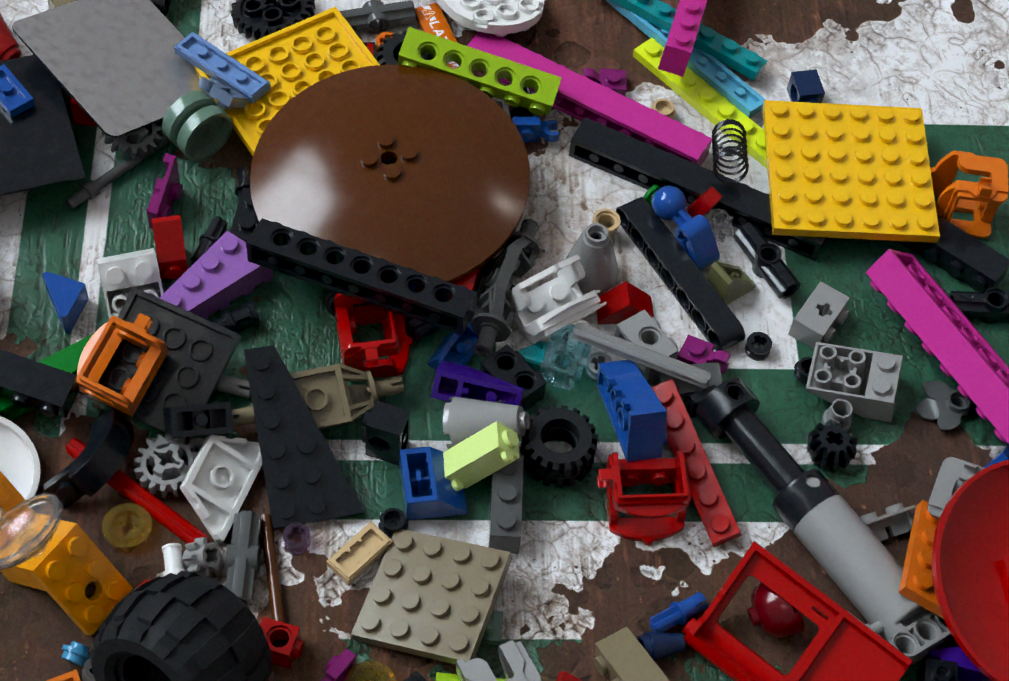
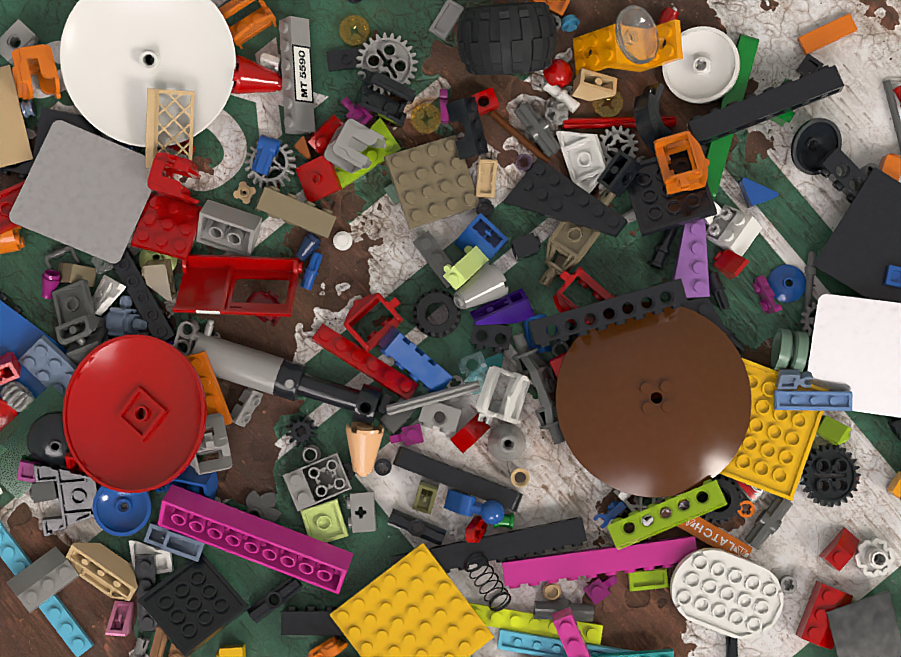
camera: 155 degrees right, 30 degrees up
none -> yellowish green plate [300,498,349,543]
none -> white plate [333,231,352,251]
none -> light nougat cone [346,422,384,476]
none -> black arch [446,97,489,160]
none -> dark grey piece [533,598,594,622]
none -> tan slope [572,68,617,101]
none -> lime tile [628,568,669,591]
none -> blue dish [768,265,806,303]
none -> lime slope [816,415,851,445]

